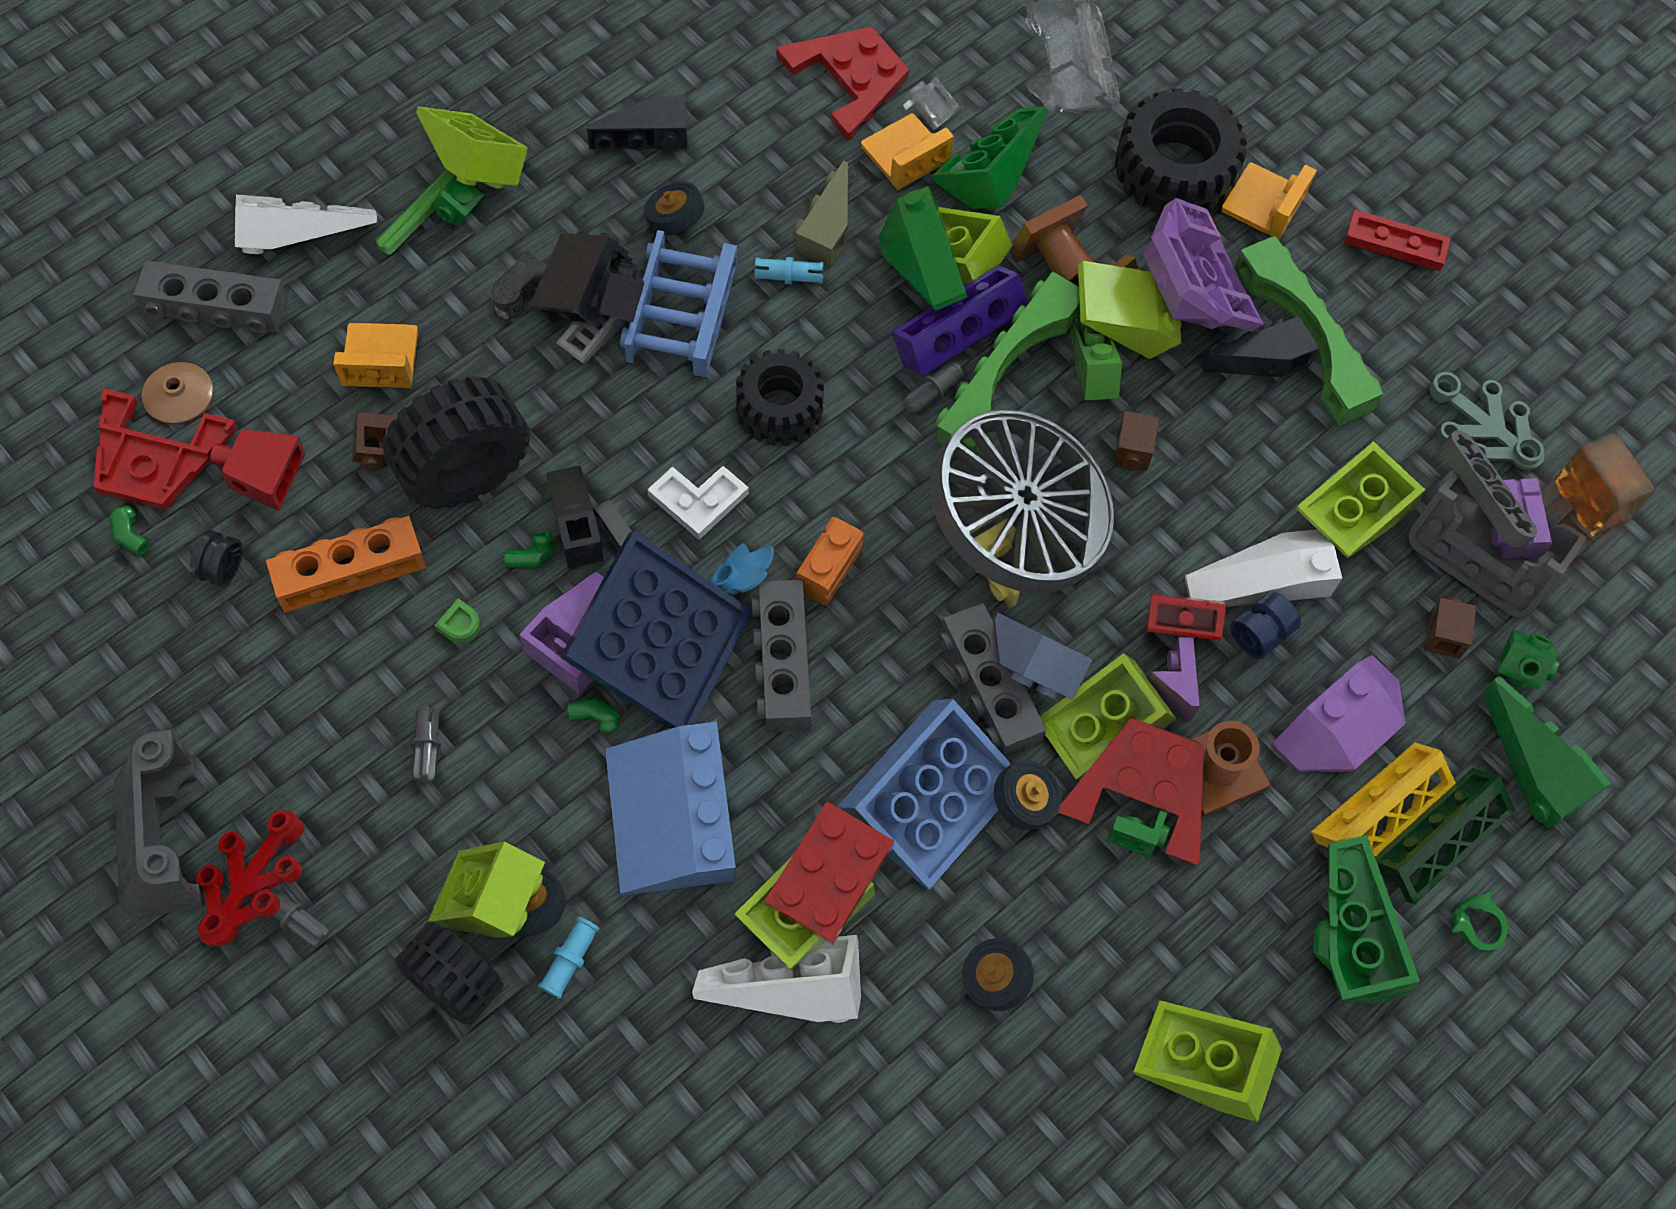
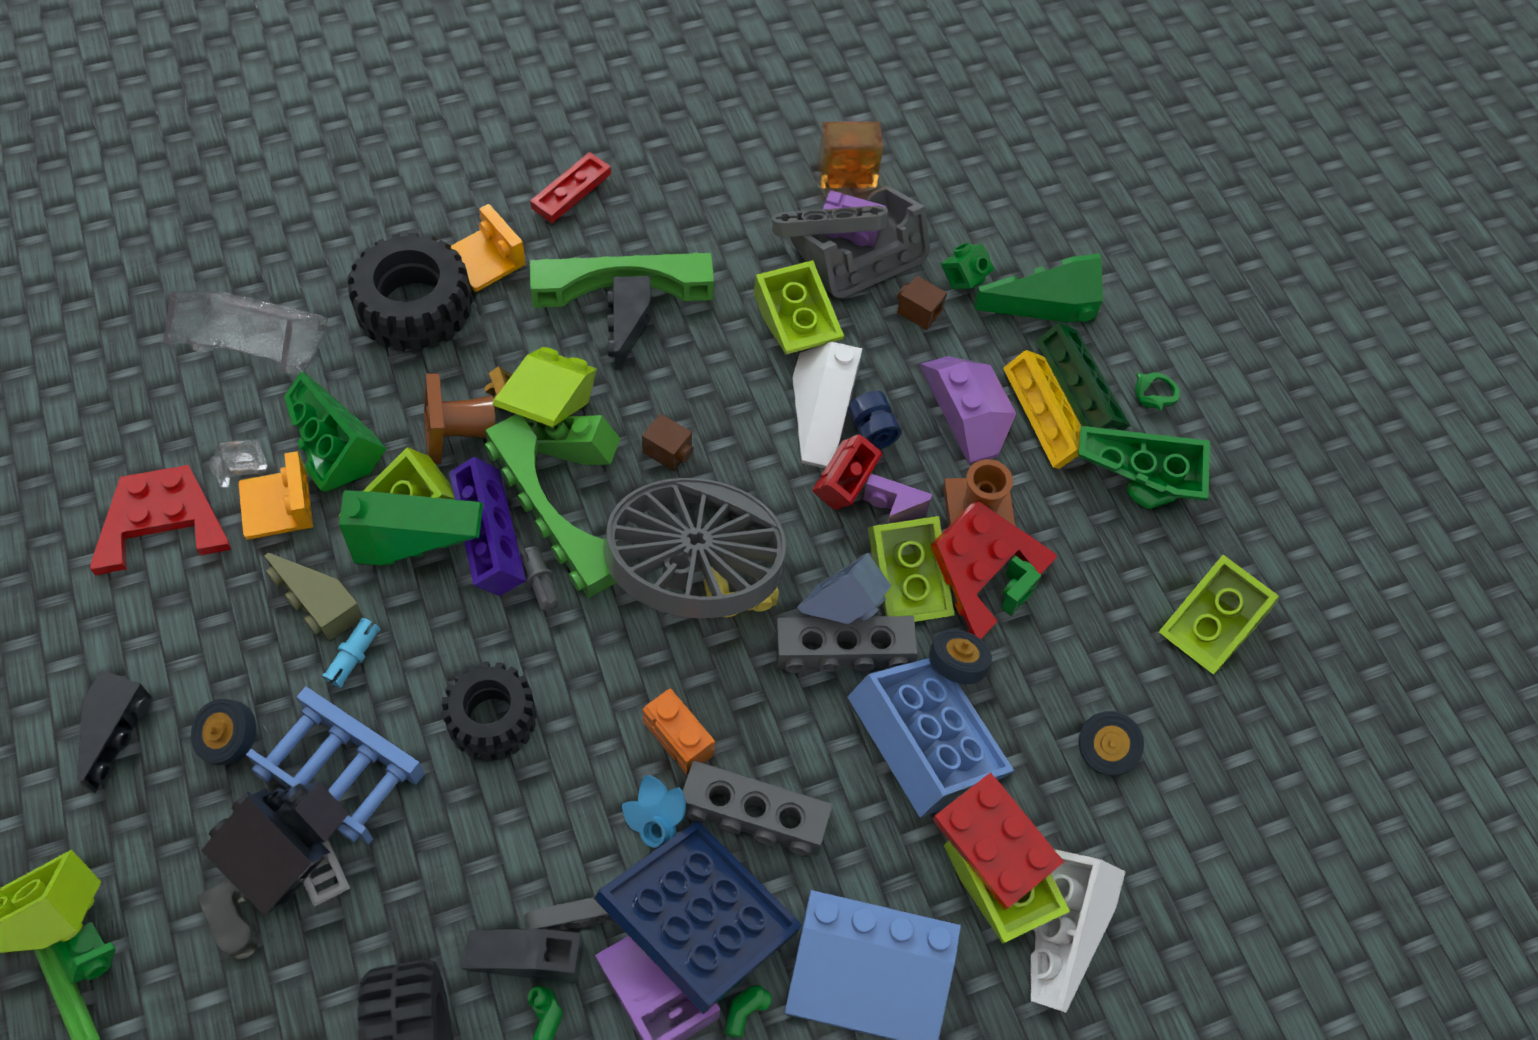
camera: 70 degrees left, 5 degrees down
white plate [647,466,749,540] -> none
medium lavender piece [1143,198,1264,332] -> none
sand green plant [1430,372,1544,471] -> none

